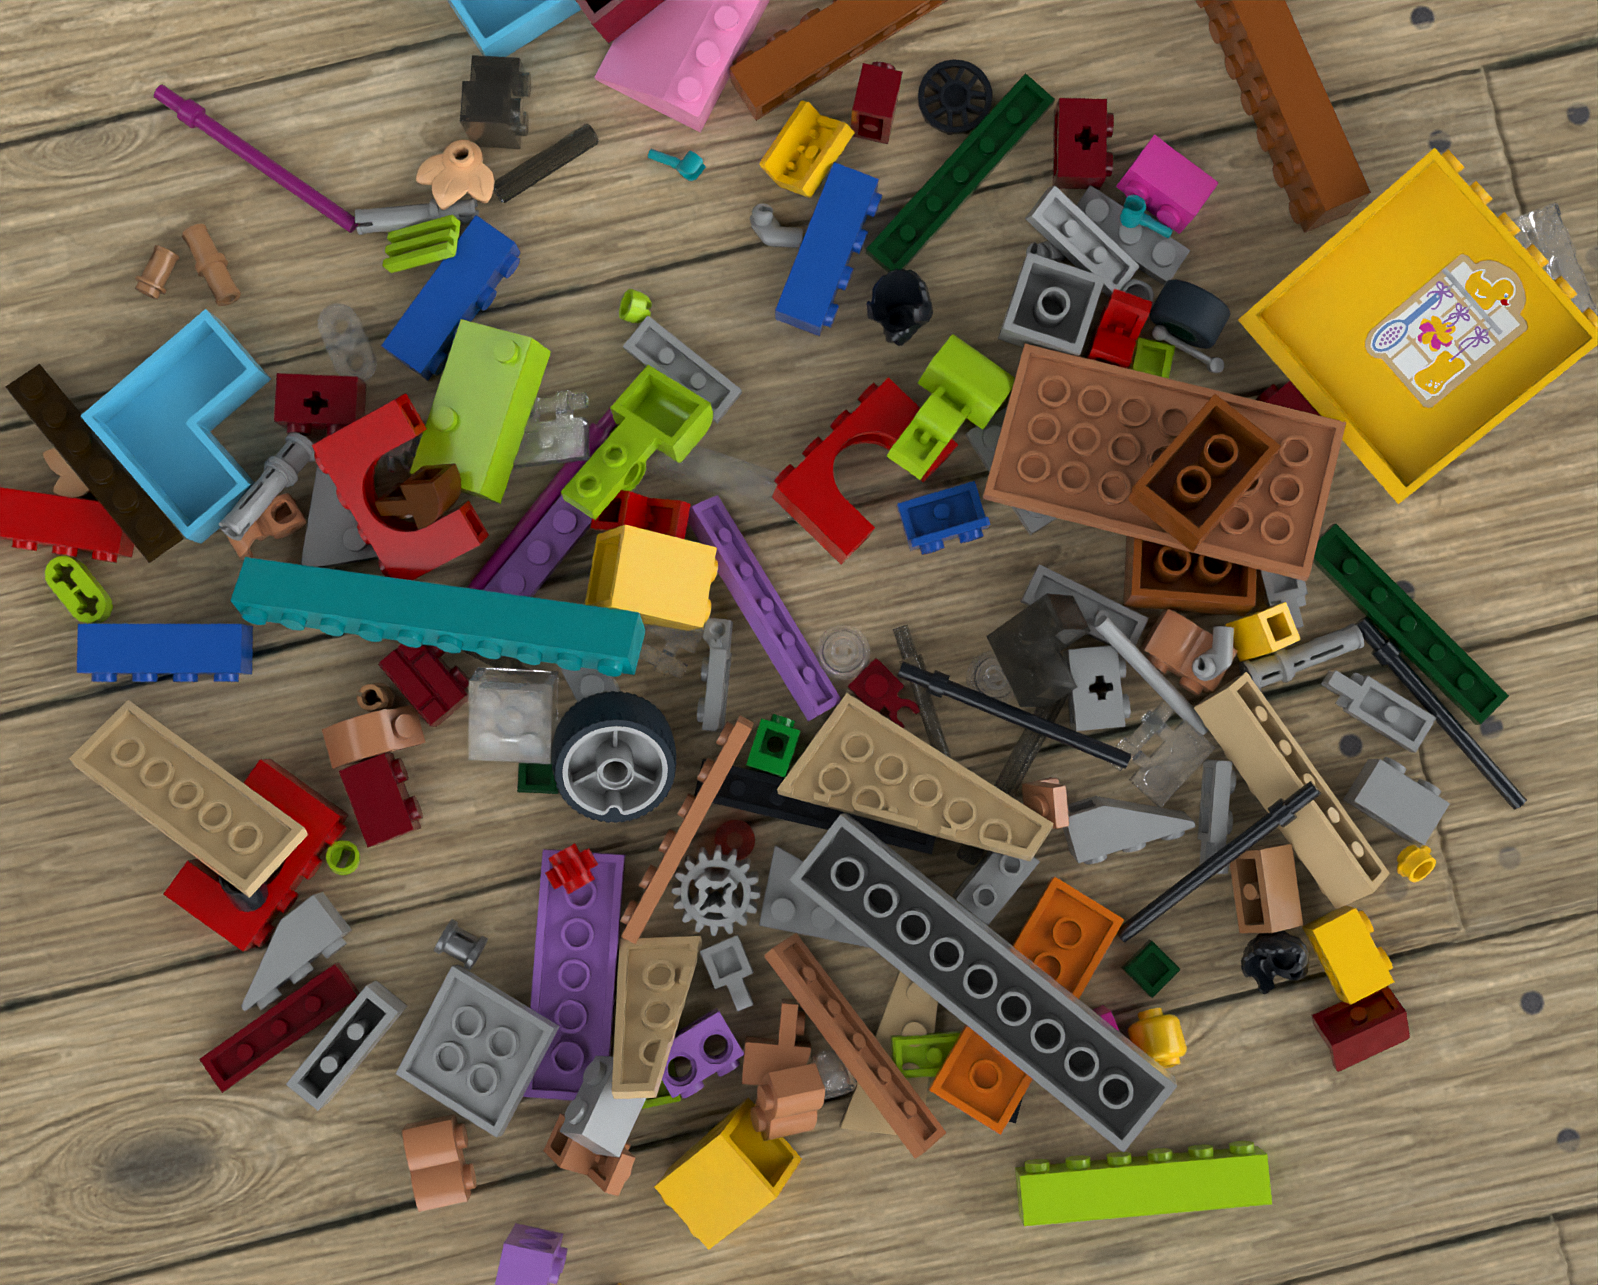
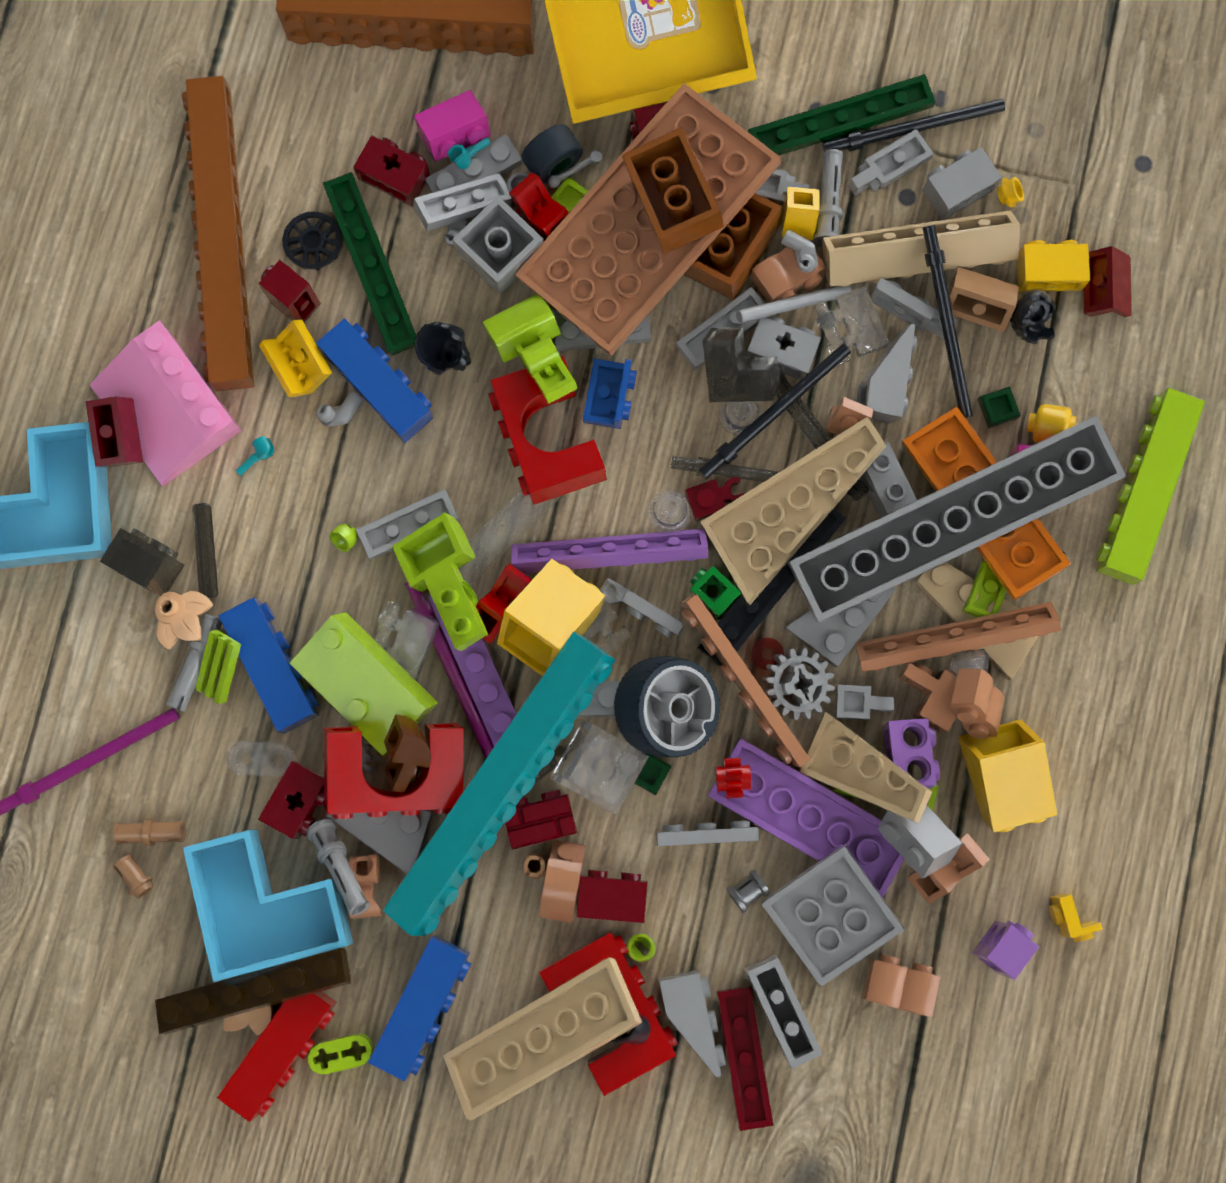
camera: 60 degrees left, 5 degrees down
none -> light grey plate [656,821,759,846]

